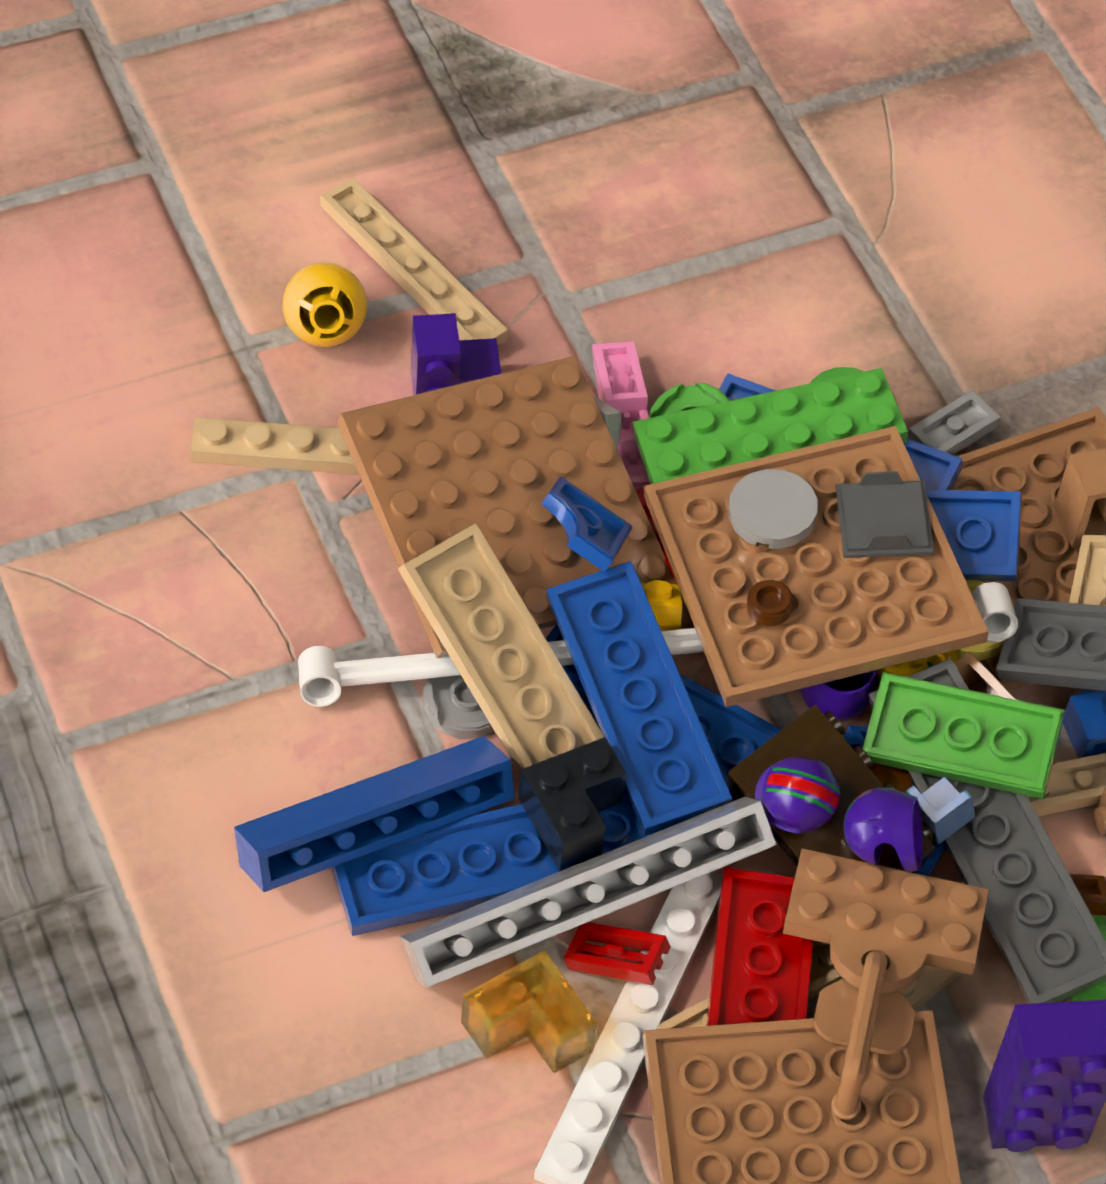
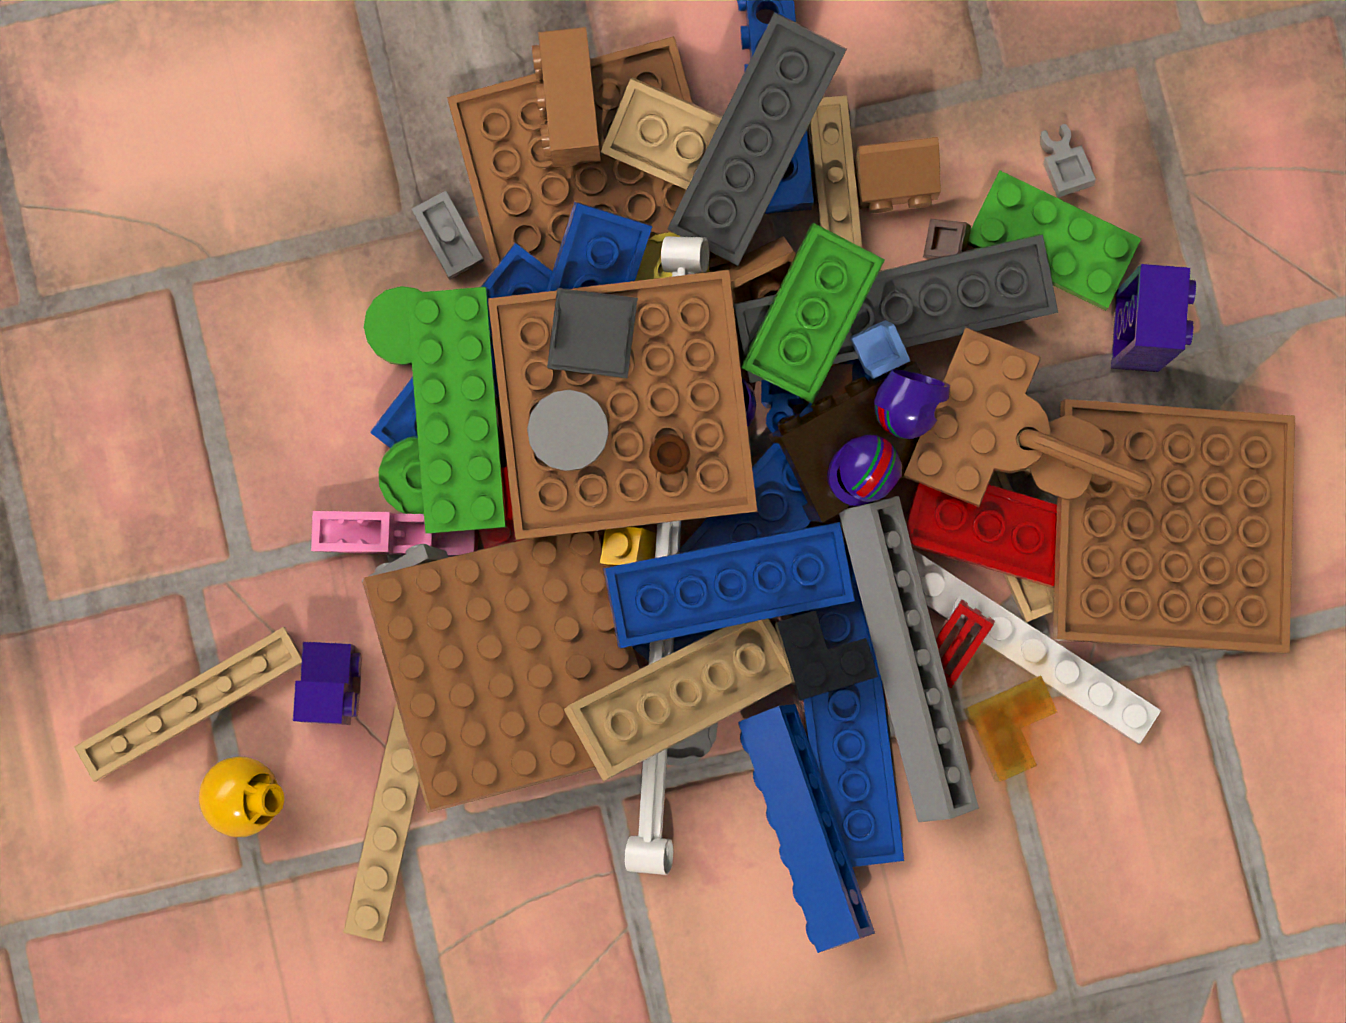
camera: 75 degrees left, 30 degrees up
blue tile [541,477,633,572] -> none

